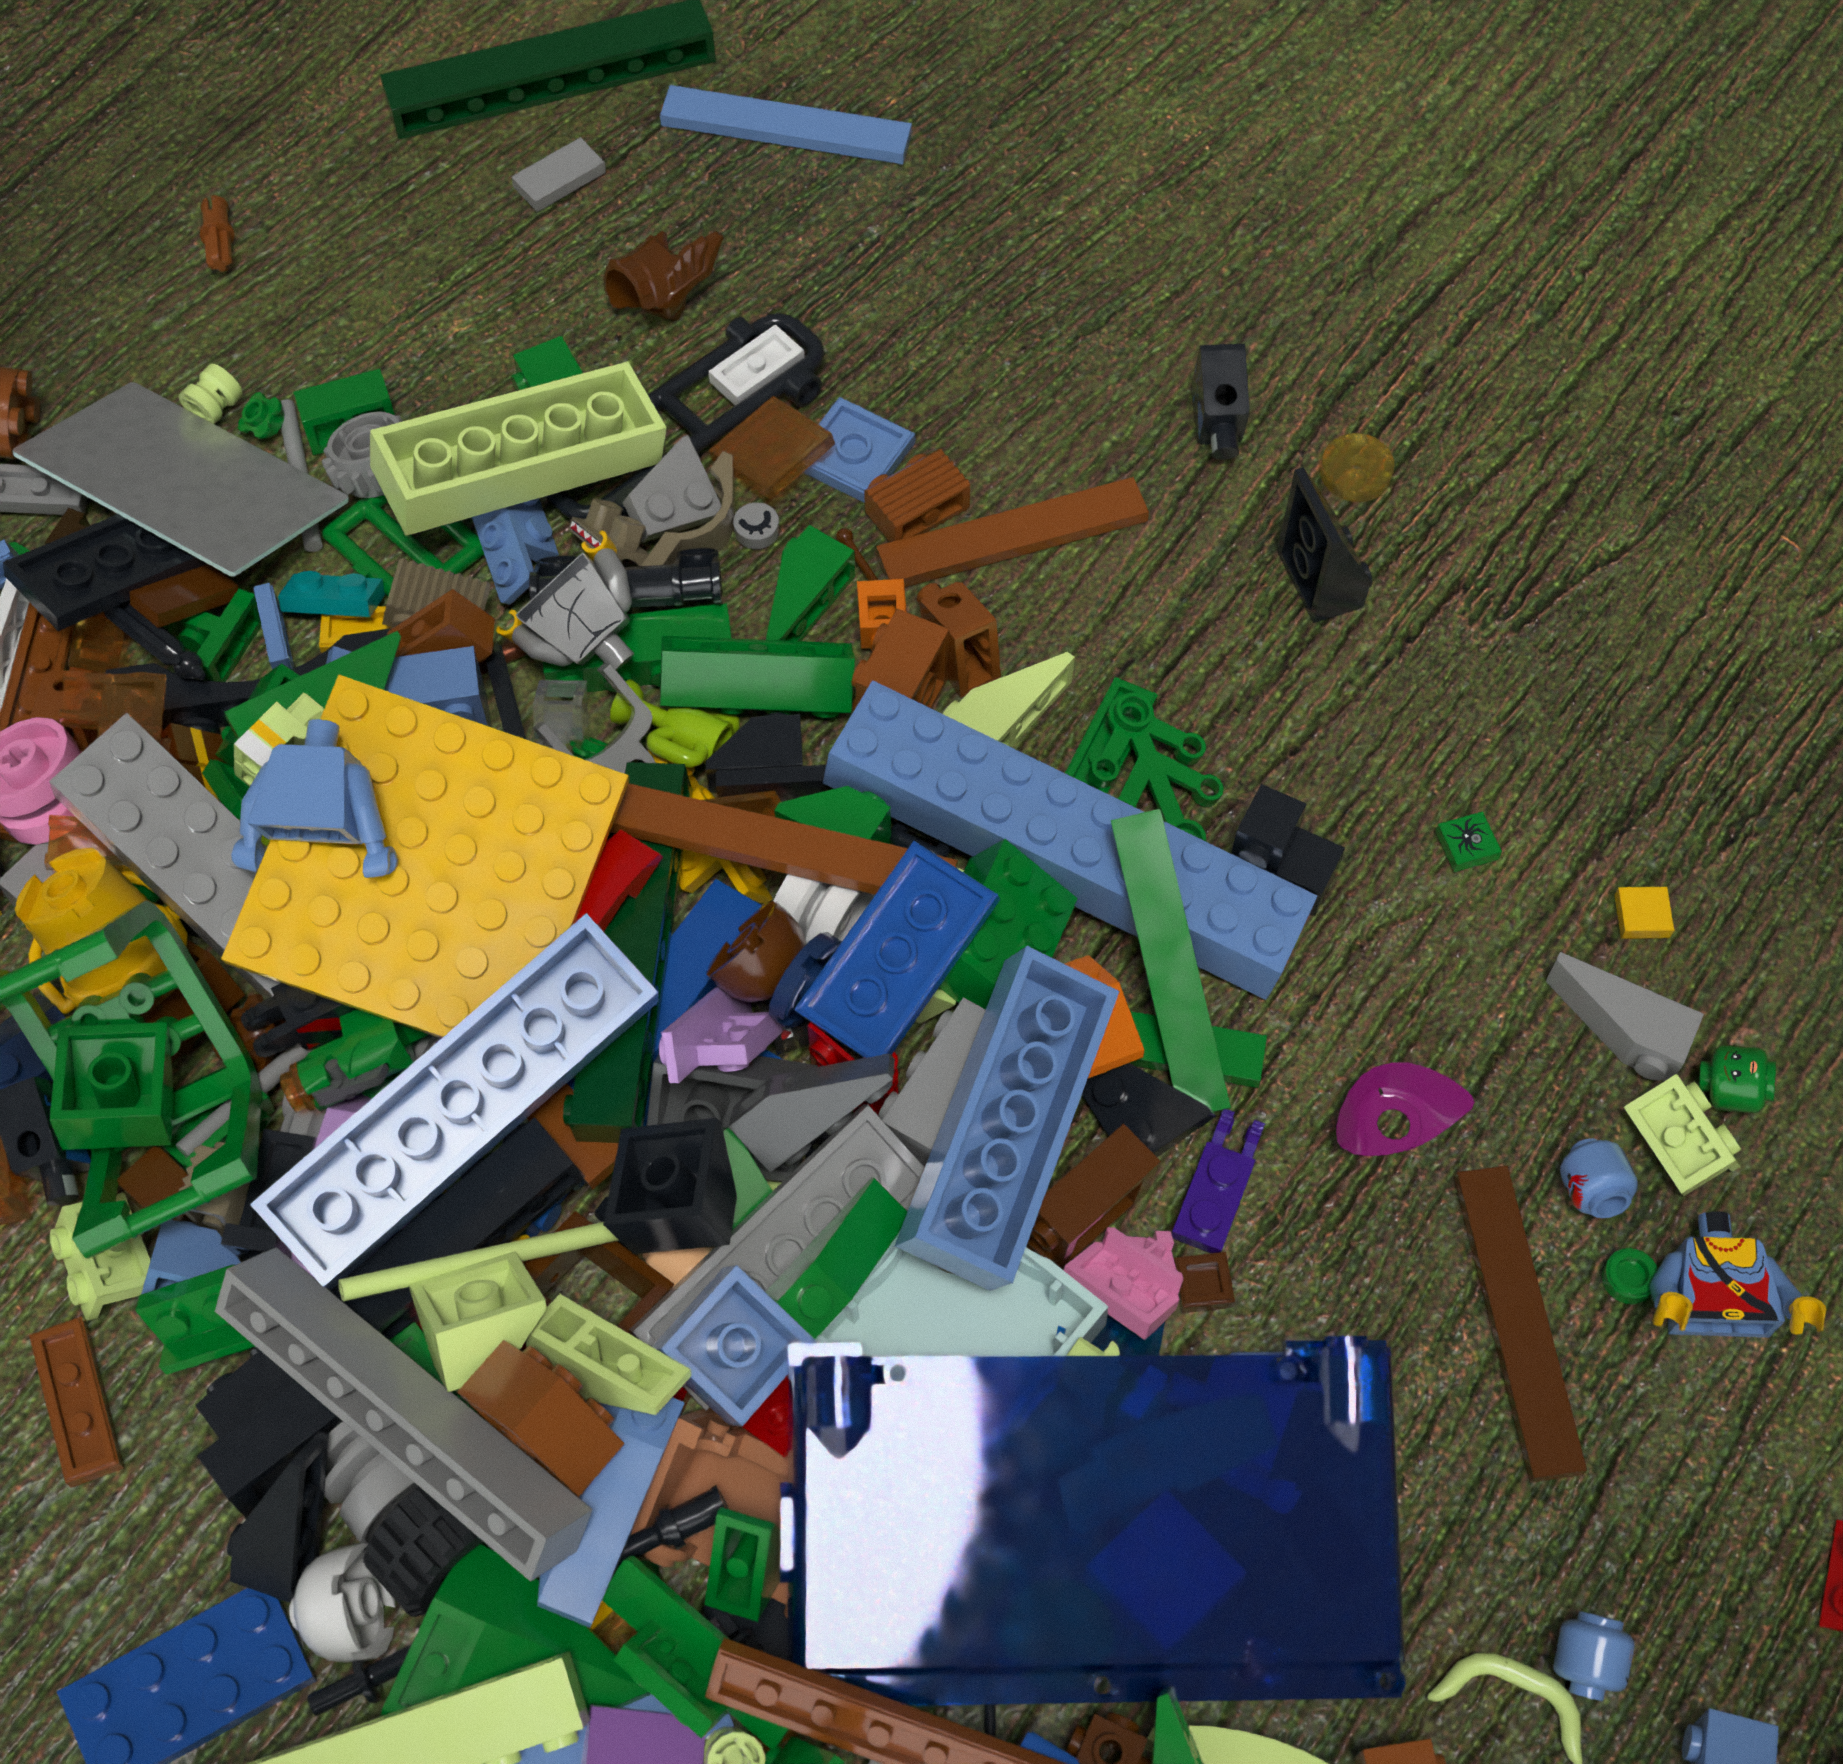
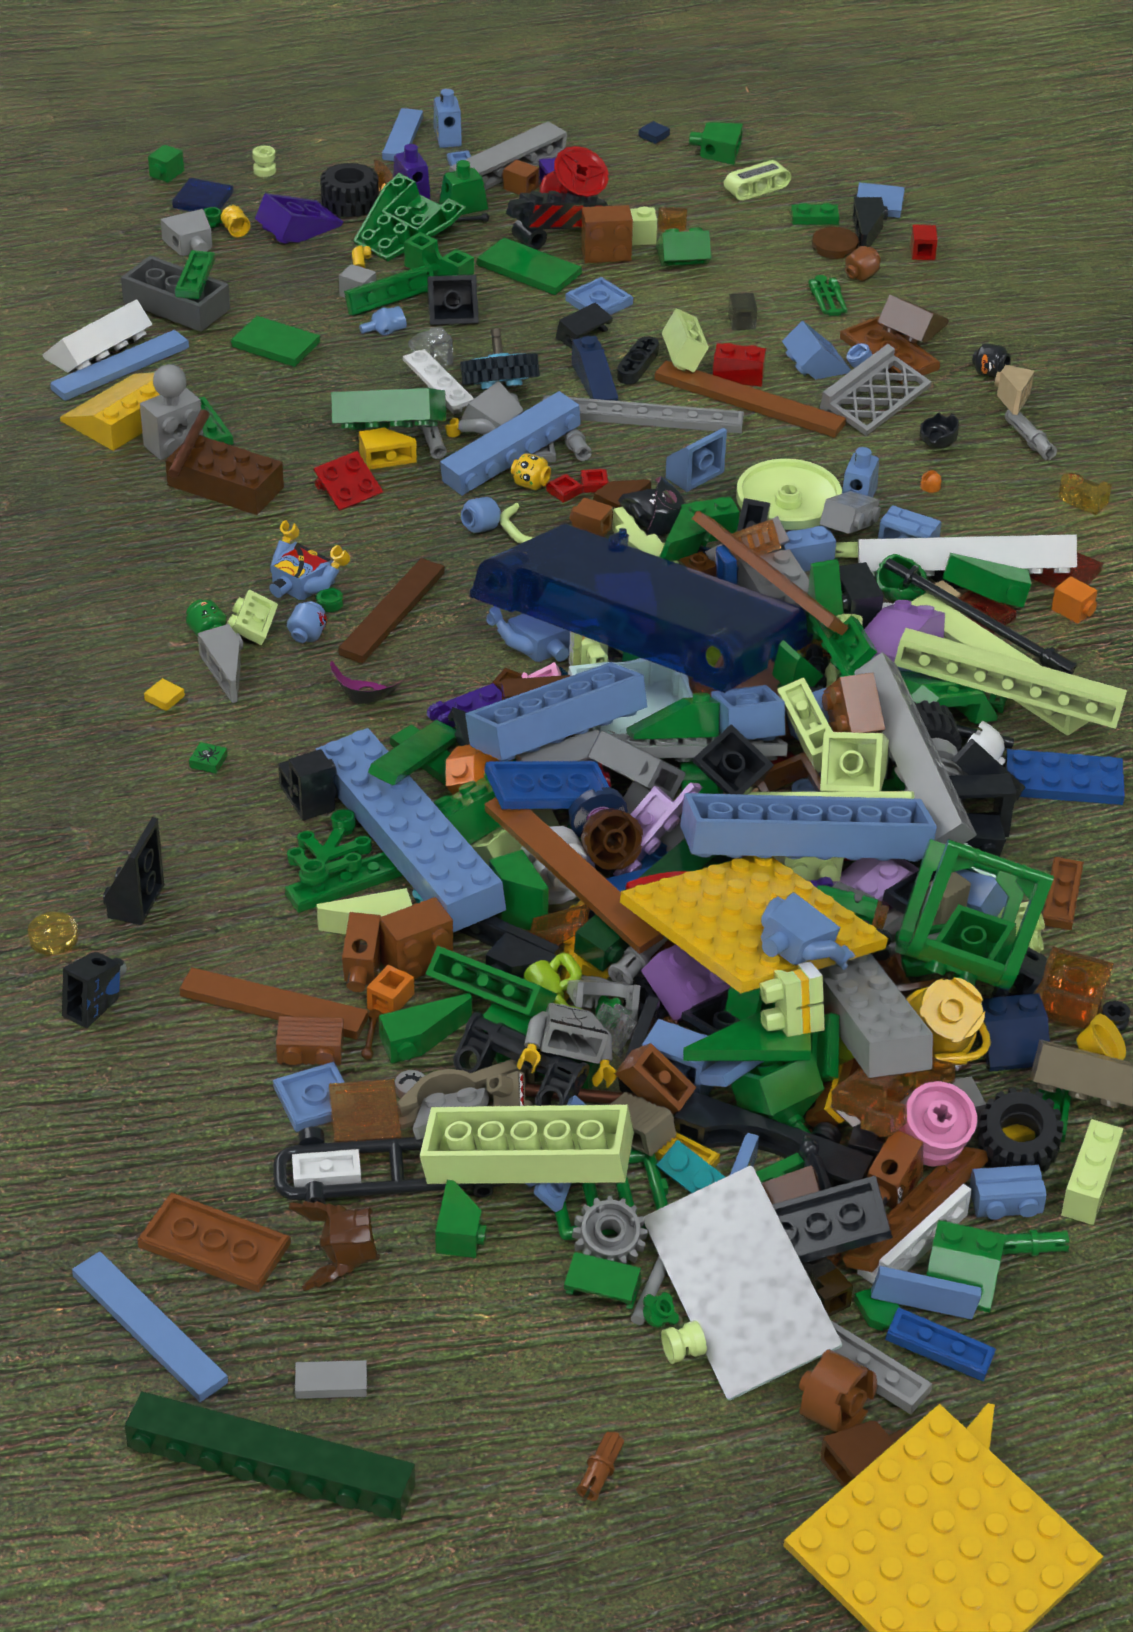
camera: 145 degrees left, 20 degrees down
none -> dark orange tile [137,1192,291,1293]

